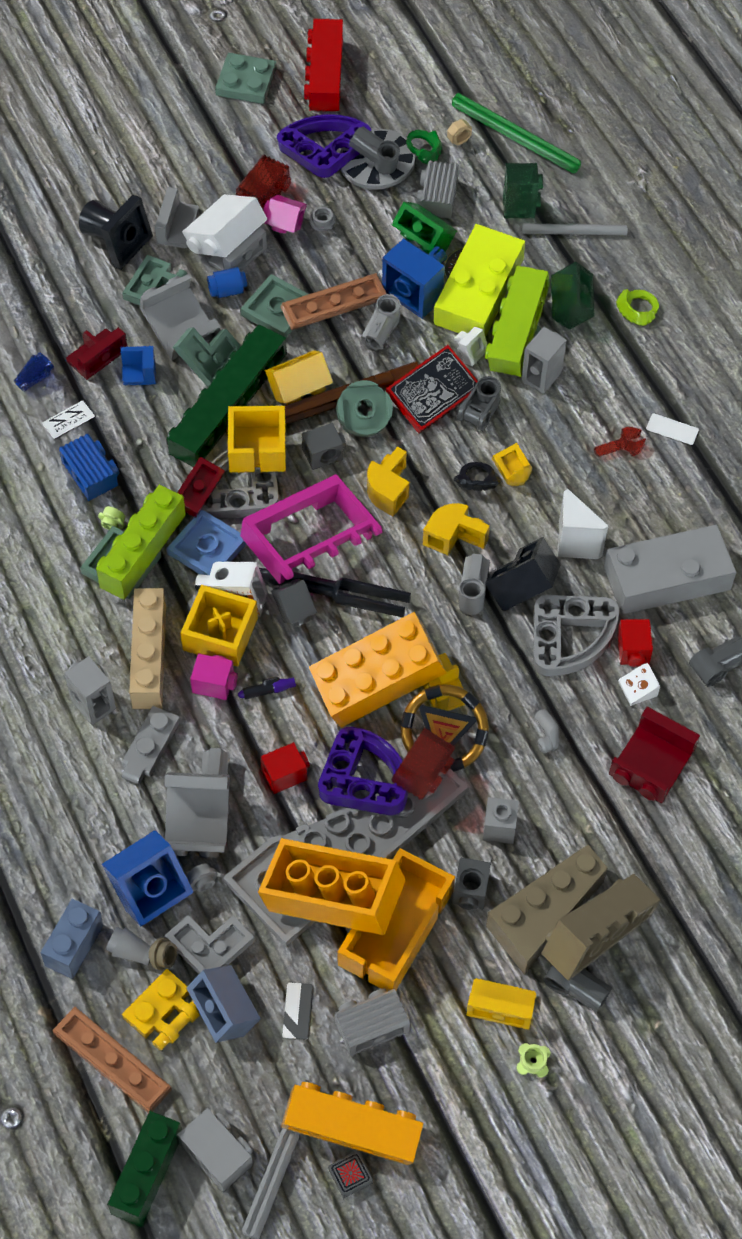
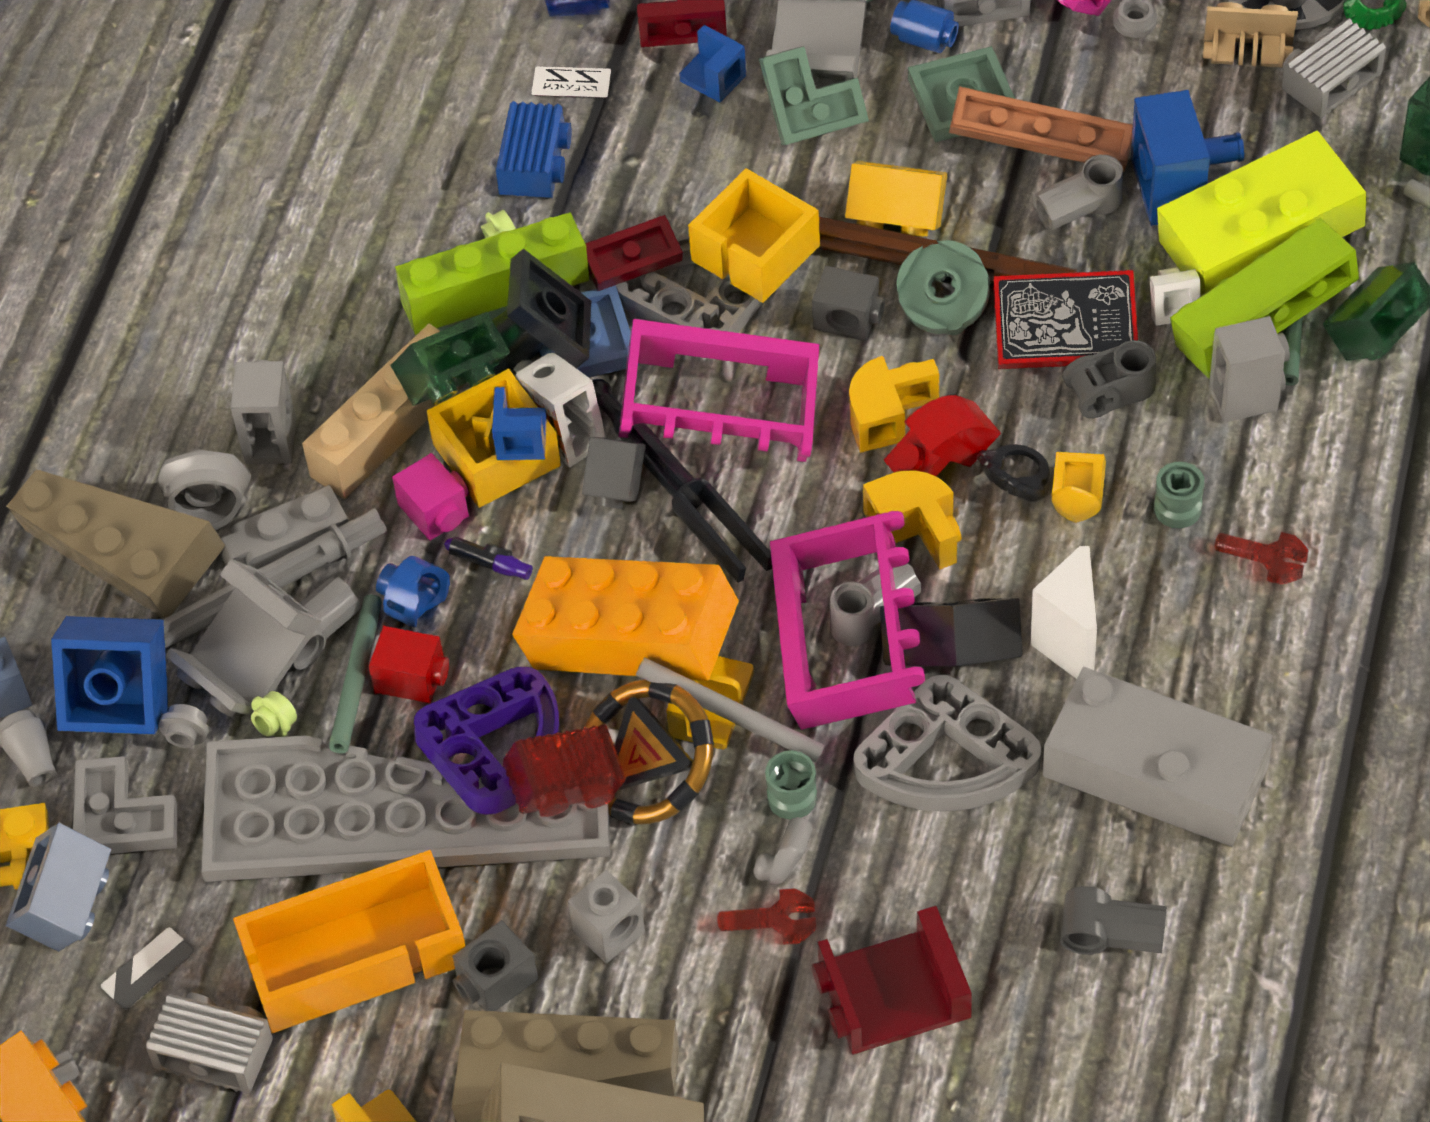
camera: 45 degrees right, 5 degrees down
dark tan plate [149,937,177,970] -> none
dark green brick [166,324,287,467] -> none
light orange brick [258,838,406,935] -> none
green brick [391,202,457,253] -> none
red brick [617,619,653,667] -> none
white slope [618,663,660,706] -> none
white sticker [646,413,699,445] -> none
none -> dark tan wedge [7,469,225,619]
none -> light grey hat [158,450,251,531]
none -> light grey axle [163,508,387,649]
none -> yellowish green plate [251,691,297,737]
none -> sand green piece [329,594,382,754]
none -> blue piece [376,556,450,628]
none -> clear green brick [390,312,510,406]
none -> black plant [468,248,592,377]
none -> blue panel [492,387,547,460]
none -> light grey piece [636,657,824,763]
none -> clear red bar [717,888,816,945]
none -> sand green wheel [765,750,817,820]
none -> dark pink hinge [770,511,925,730]
none -> red brick [883,395,1001,476]
none -> sand green wheel [1154,462,1204,528]
none -> tan hinge [1203,2,1298,68]

